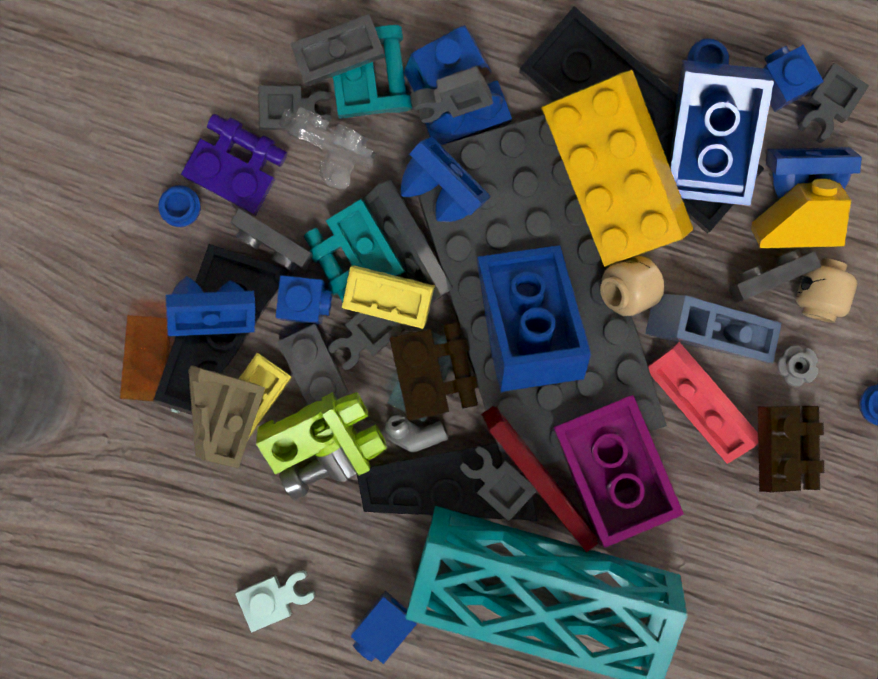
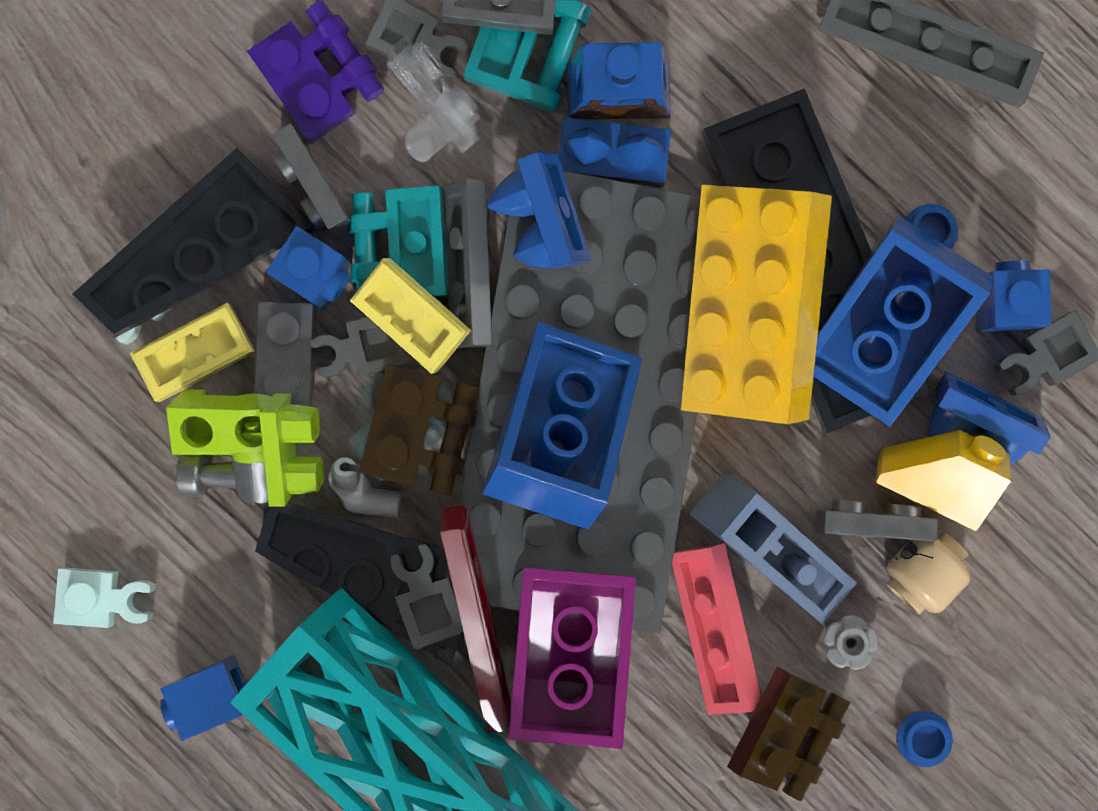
camera: 30 degrees right, 0 degrees up
clear orange plate [120,315,171,401] -> none
blue plate [158,185,201,227] -> none
blue tile [166,276,255,336] -> none
dark tan wing [189,365,265,468] -> none
dark grey plate [411,66,493,123] -> none
tan head [600,256,664,316] -> none

